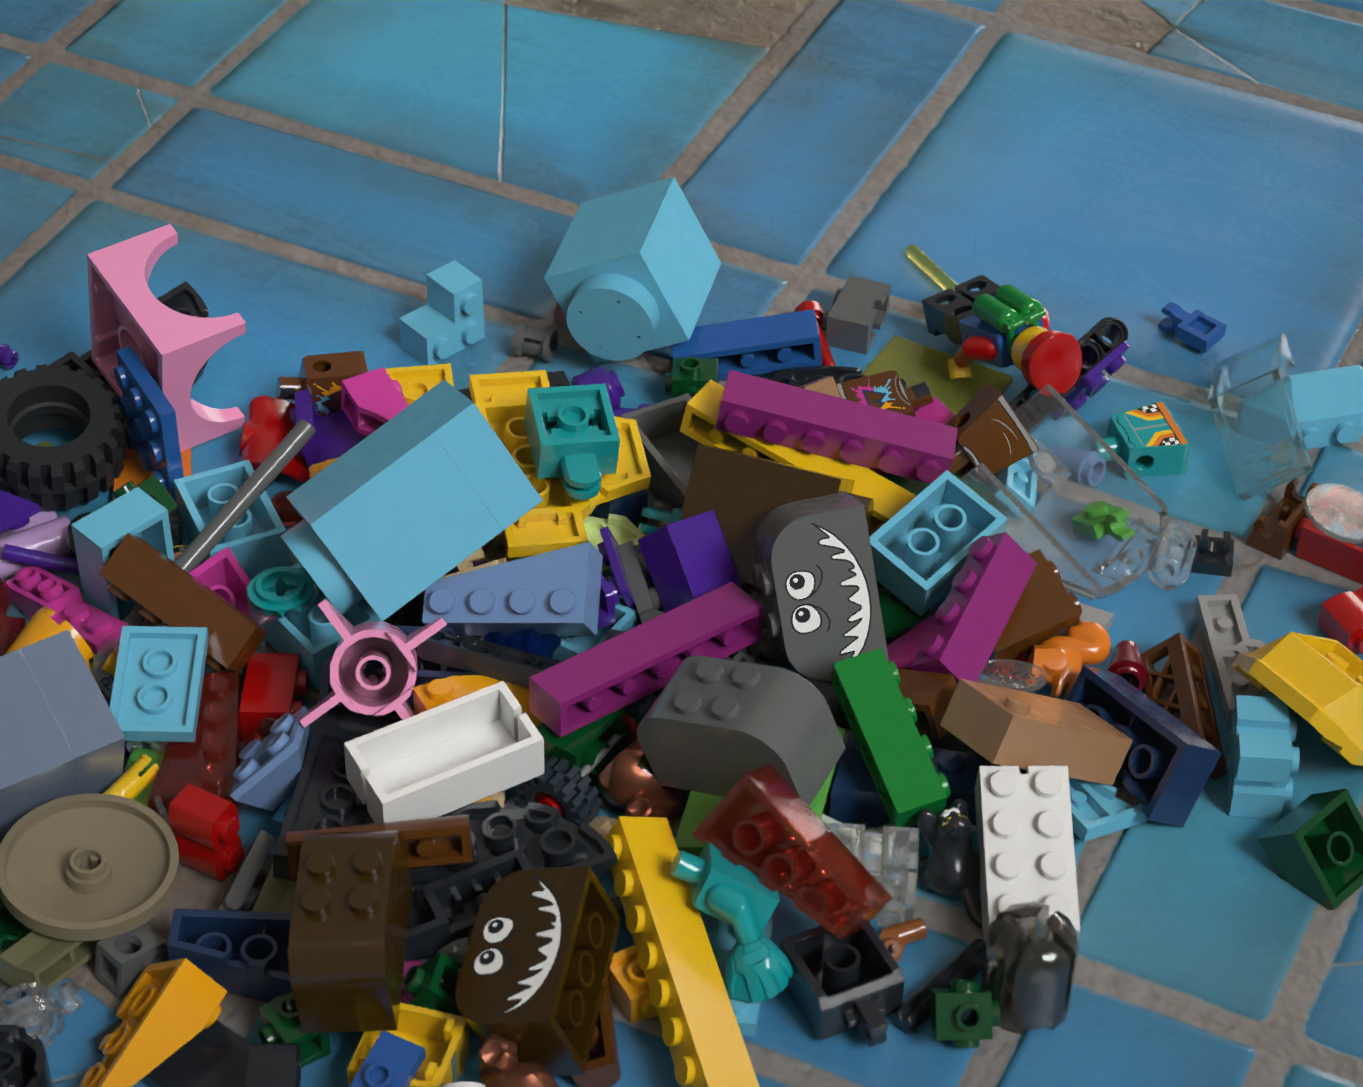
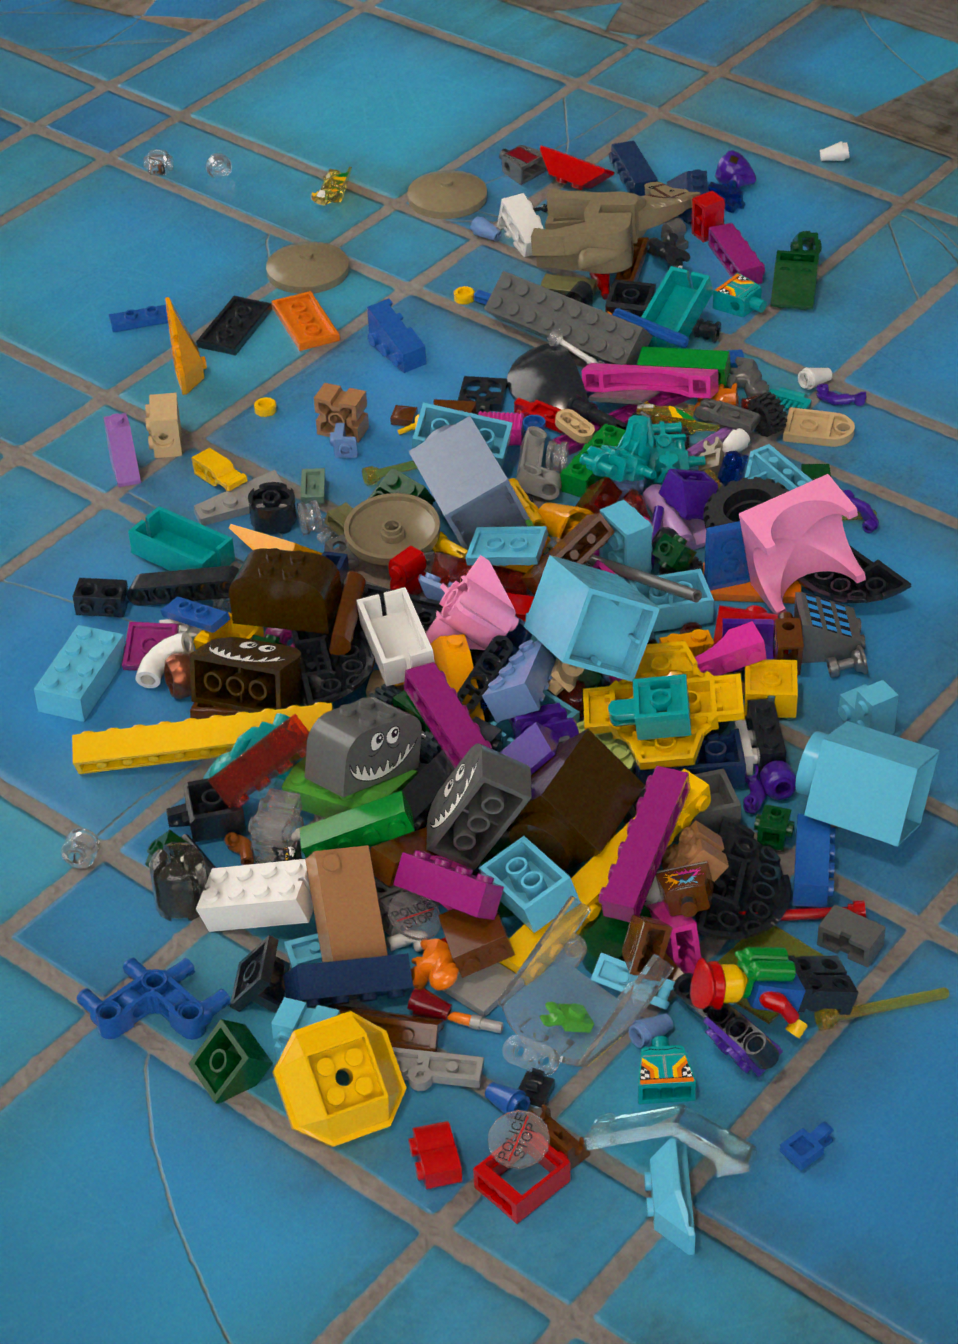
camera: 105 degrees right, 0 degrees up
none -> blue pin [77,957,231,1040]
none -> black bracket [230,935,290,1013]
none -> light grey piece [447,1012,504,1034]
none -> blue cone [485,1082,530,1119]
none -> dark grey slope [794,592,865,663]
none -> flat silver piece [826,645,868,678]

